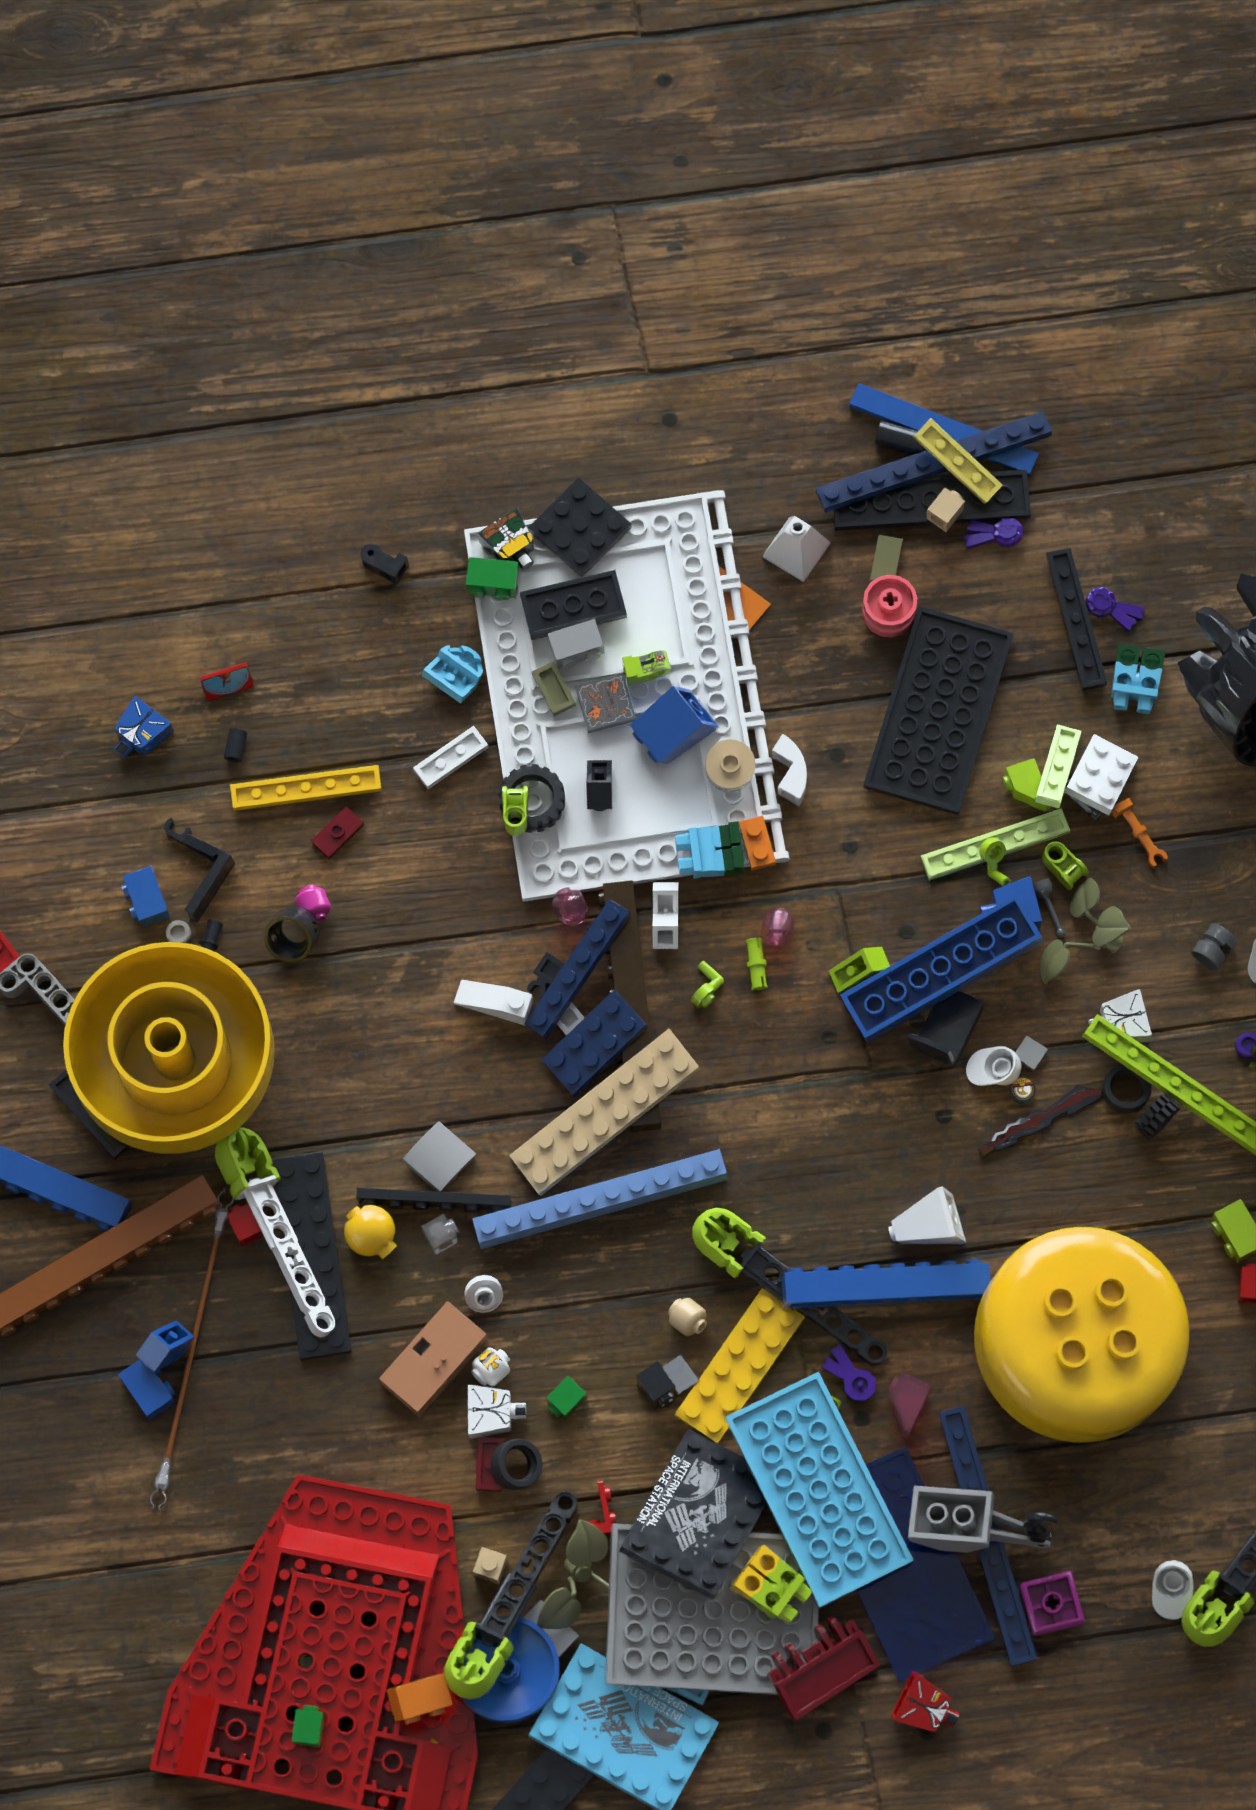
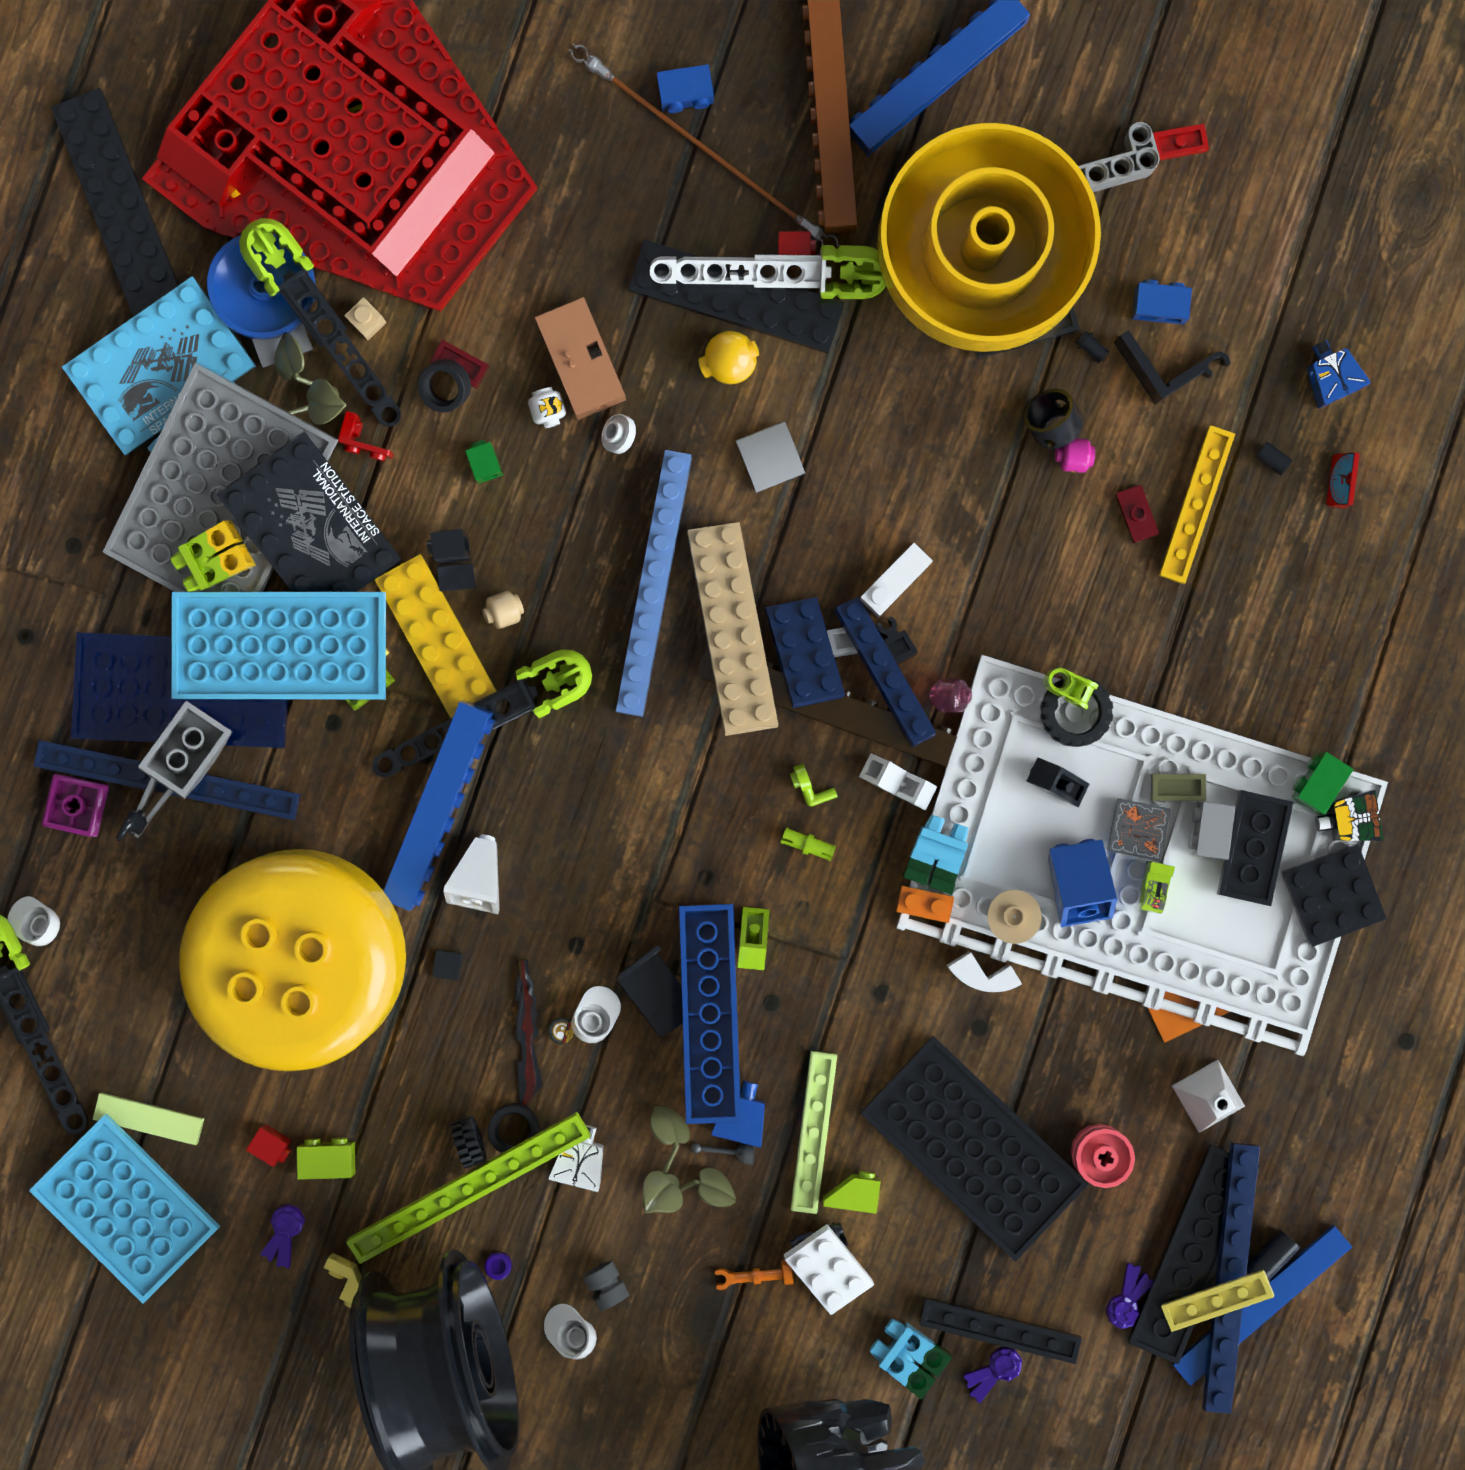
camera: 110 degrees right, 15 degrees up
blue brick [136,1320,195,1372] -> none
light grey tile [166,920,192,943] -> none
green brick [292,1705,325,1747] -> none
black plate [356,1188,512,1213] -> none
black leg [360,543,409,585] -> none
orange brick [387,1673,453,1724] -> none
white plate [413,726,489,789] -> none
clear brick [421,1214,459,1254] -> none
medium azure slope [422,645,483,703] -> none
white torso [468,1385,526,1439] -> none
clear pink head [761,907,795,946] -> none
dark red hinge [767,1616,880,1720] -> none
dark purple piece [822,1344,876,1401] -> none
olive tile [870,535,903,583] -> none
clear pink slope [888,1372,931,1441] -> none
red torso [891,1670,959,1732] -> none
tan brick [926,488,965,532] -> none
lime plate [979,837,1011,886] -> none
light grey tile [1015,1036,1048,1072] -> none
yellowish green tile [1035,725,1081,808] -> none
lime piece [1042,841,1089,890] -> none
none -> black tile [432,950,463,981]

